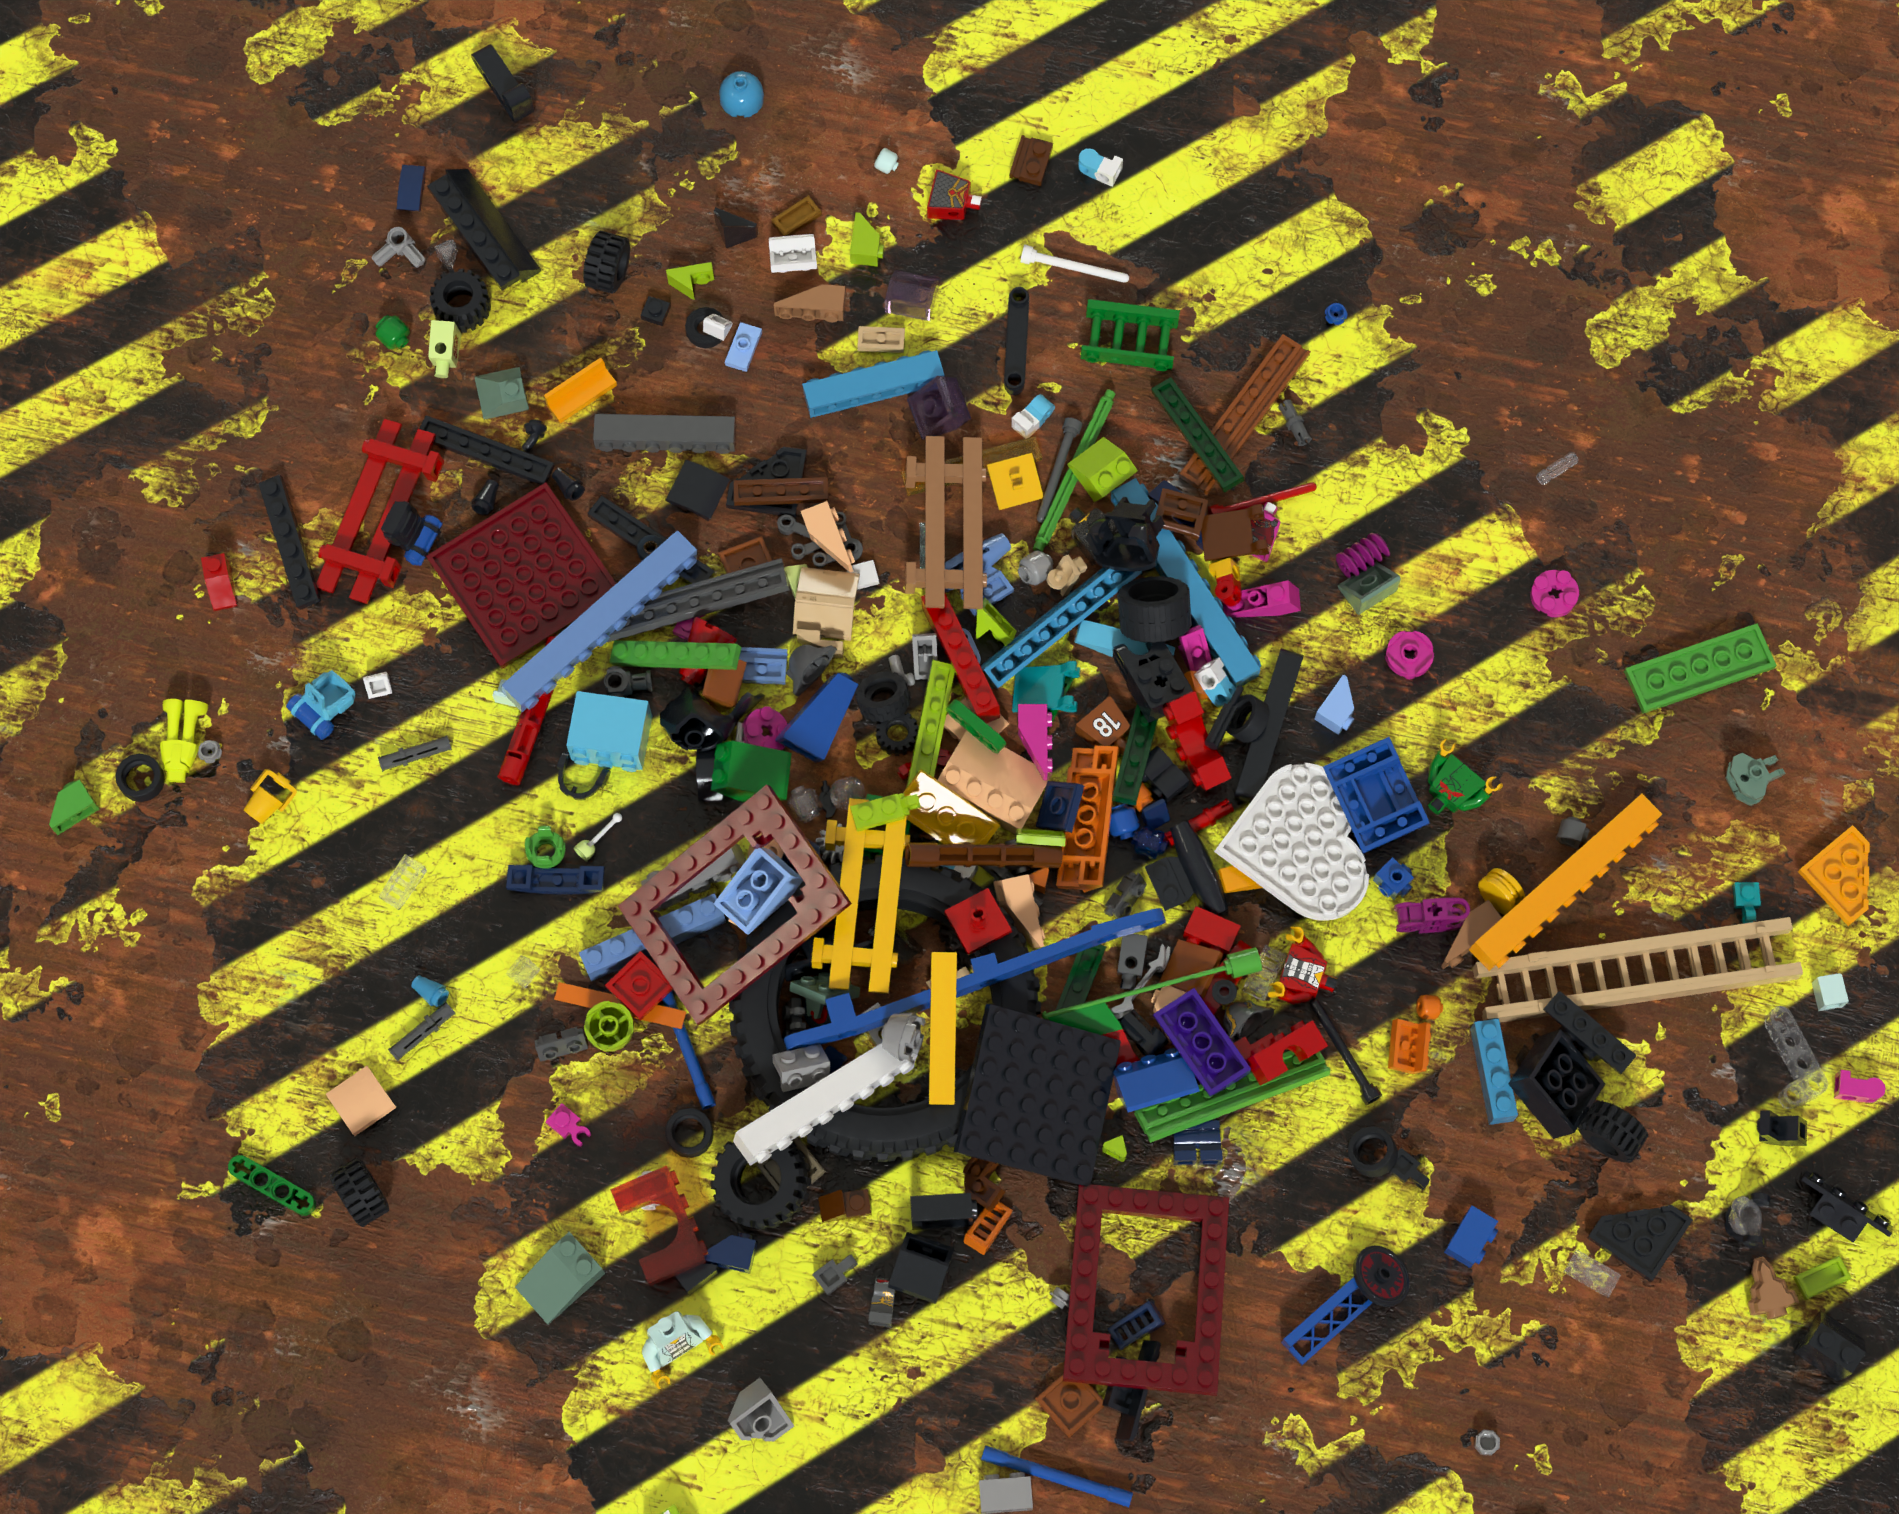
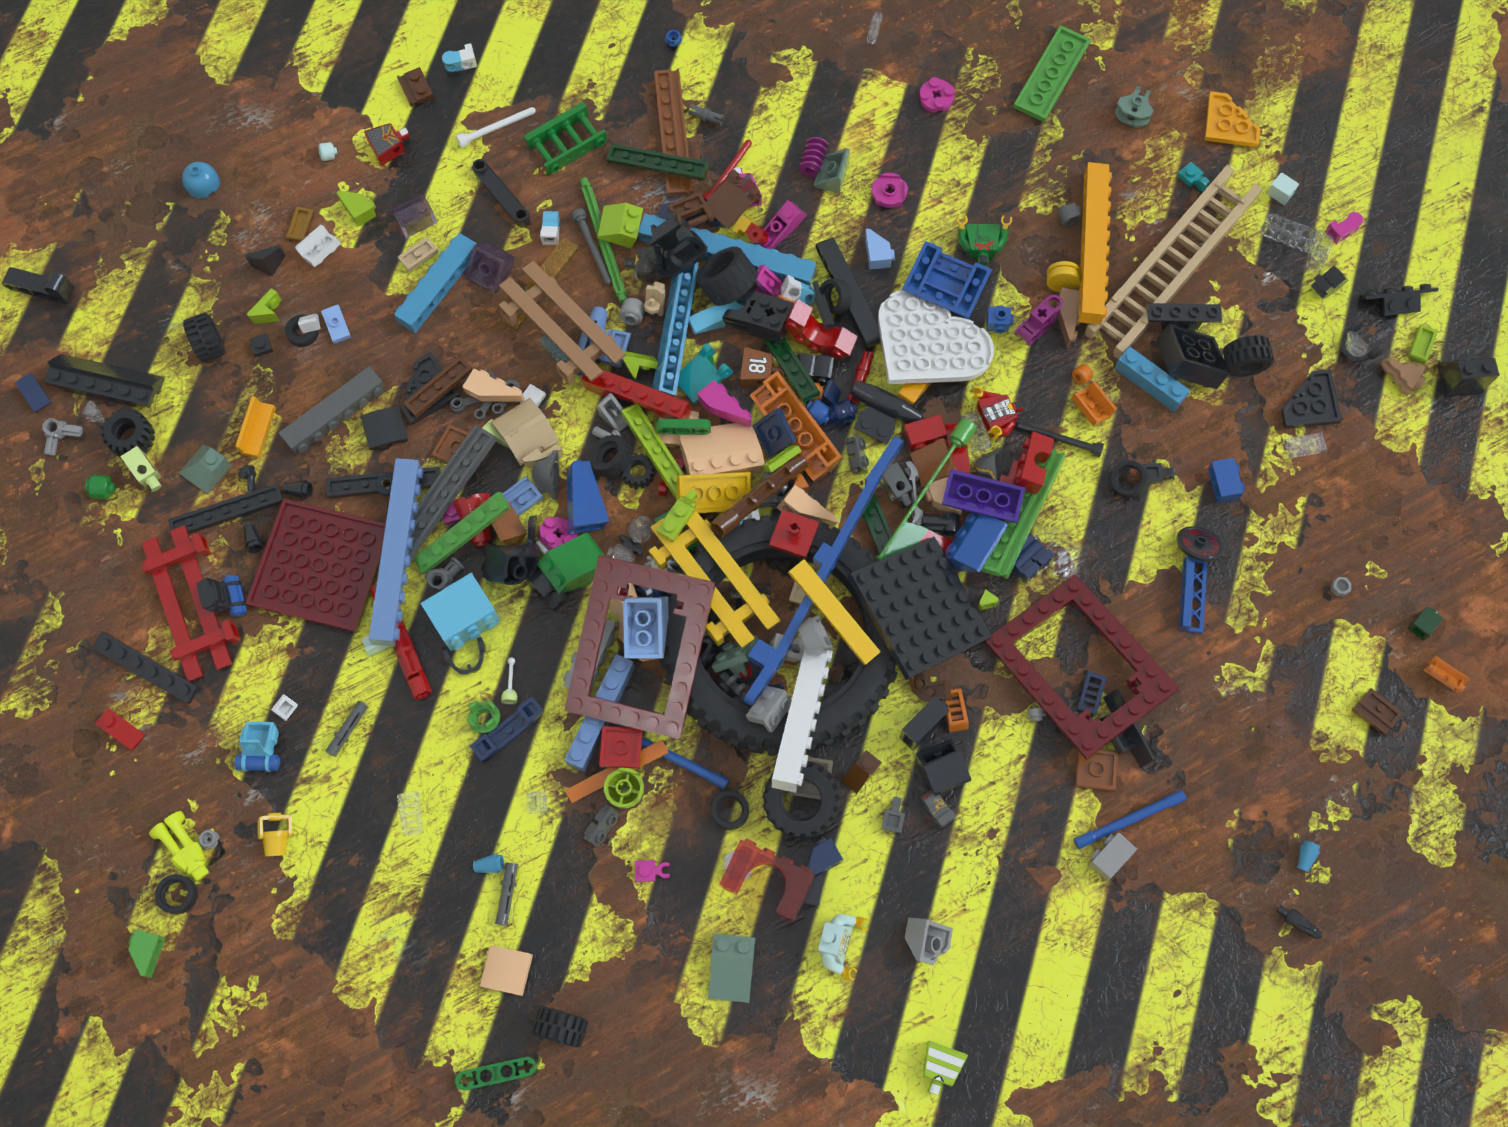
camera: 40 degrees left, 0 degrees up
medium nougat slope [774,284,846,323] -> none
yellow piece [987,453,1044,510] -> none
black plate [1212,979,1237,1005] -> none

